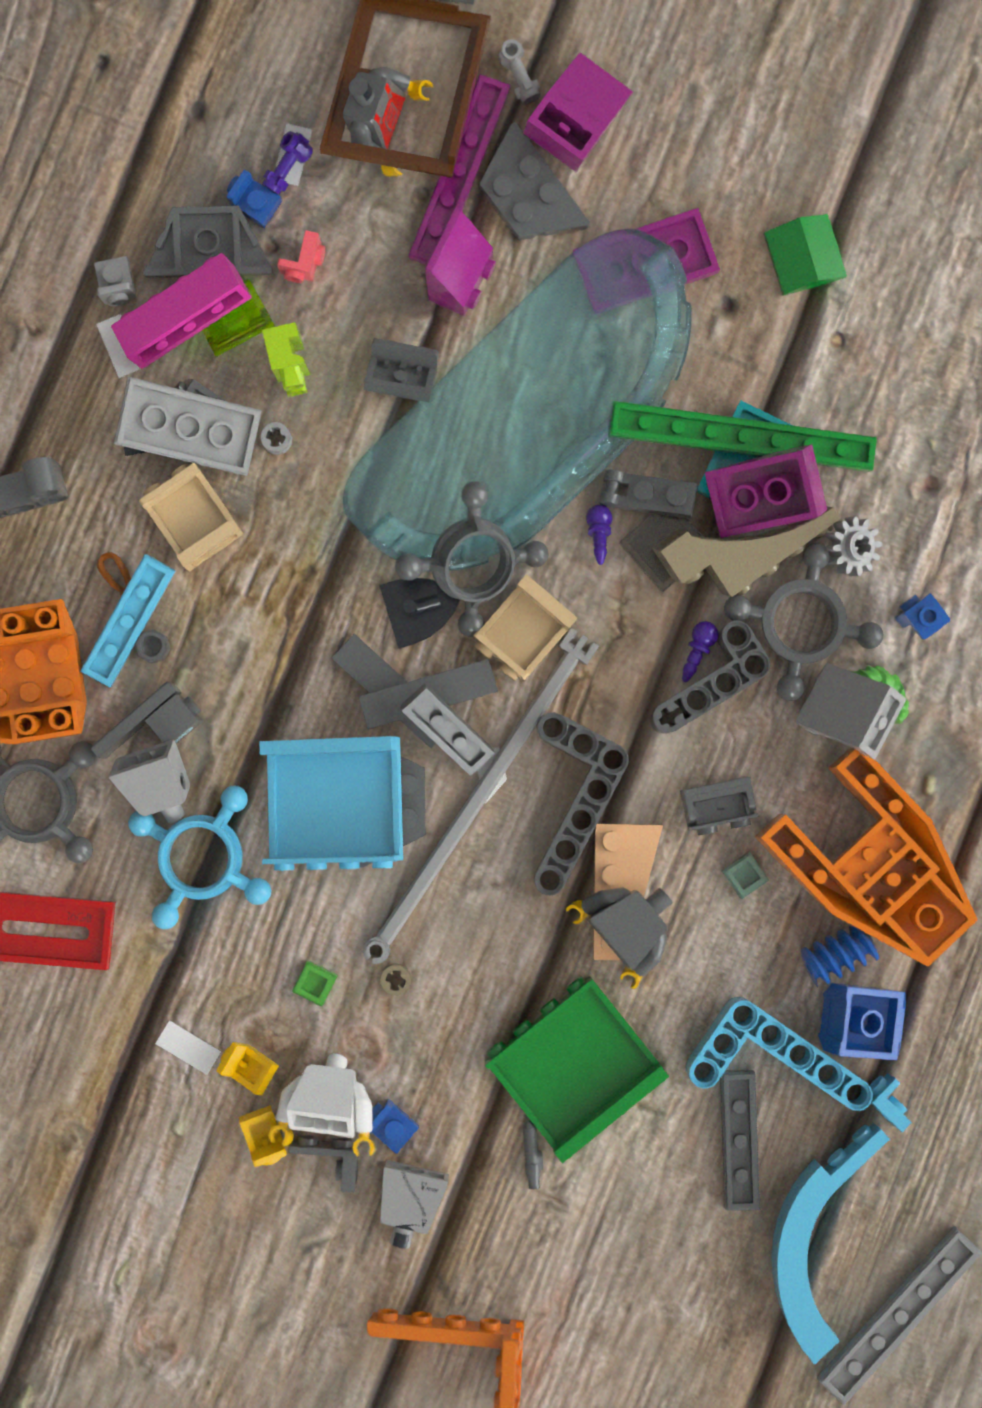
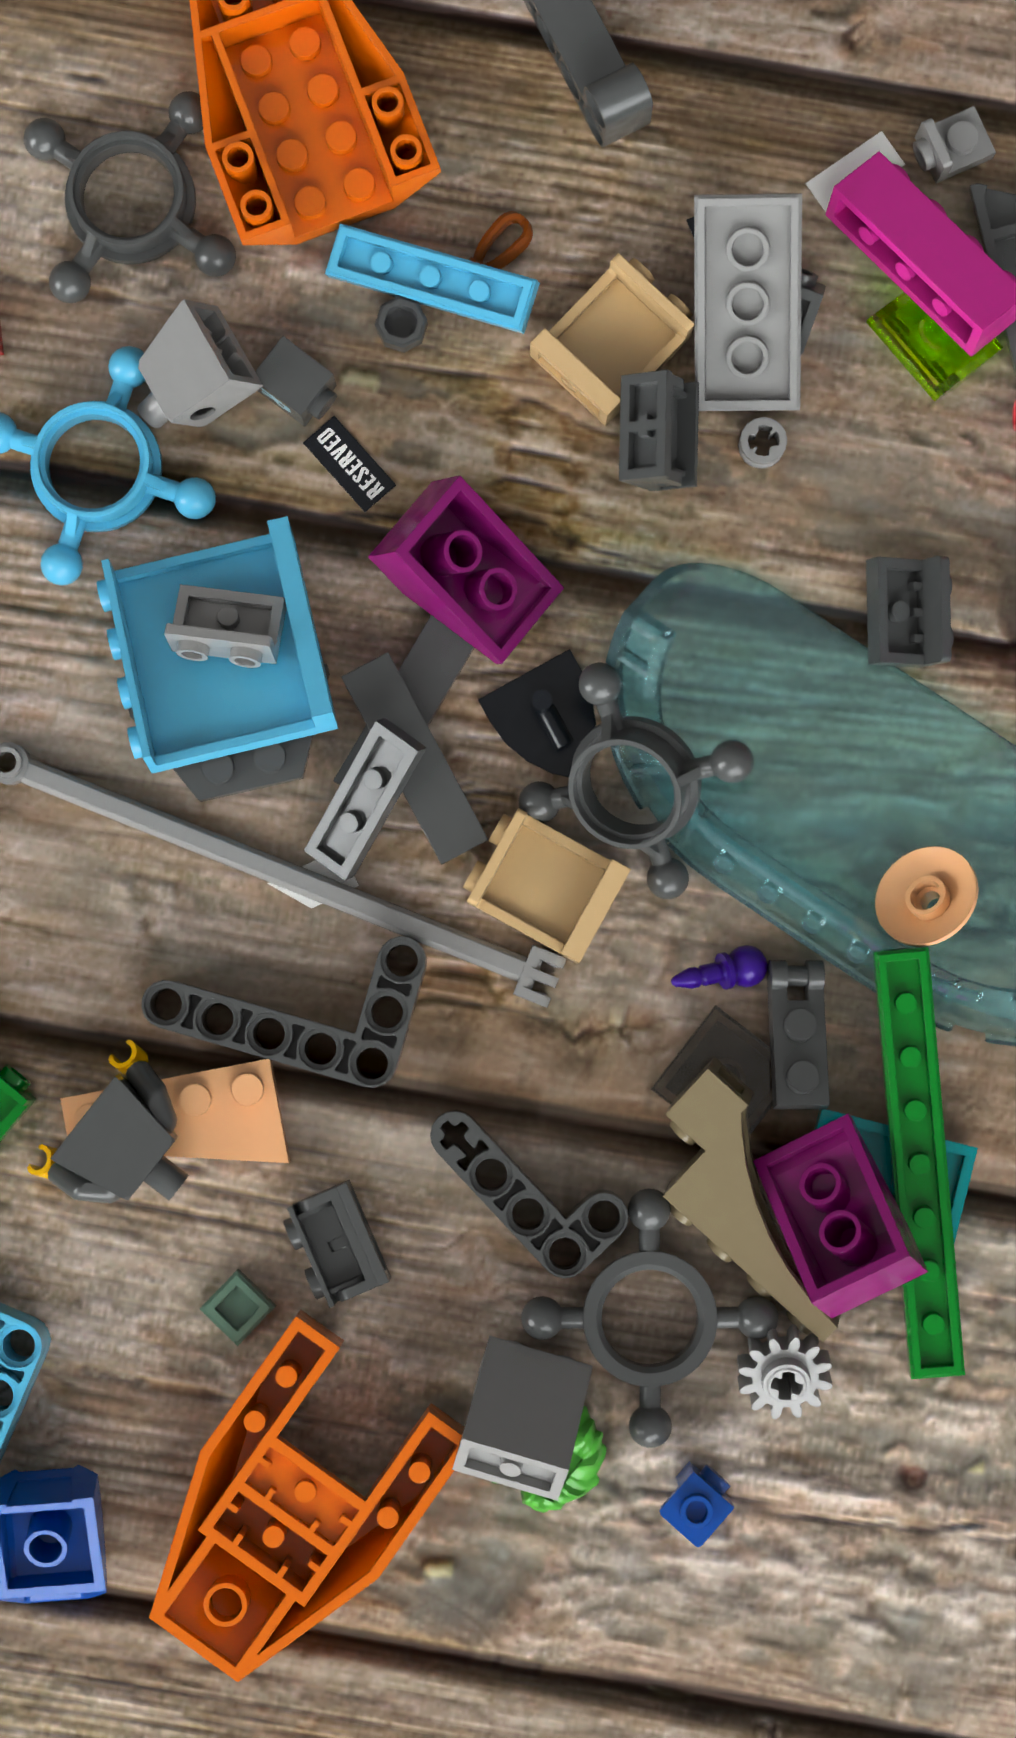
camera: 80 degrees right, 0 degrees up
dark grey tile [91,682,182,759] -> none
lime hips [262,322,311,397] -> none
dark purple bar [682,621,719,683] -> none
blue piece [800,925,880,988] -> none
none -> light grey bracket [164,584,287,668]
none -> black sticker [303,416,396,512]
none -> magenta slope [368,475,564,664]
none -> dark grey hinge [619,369,699,491]
none -> light nougat dish [875,846,979,947]

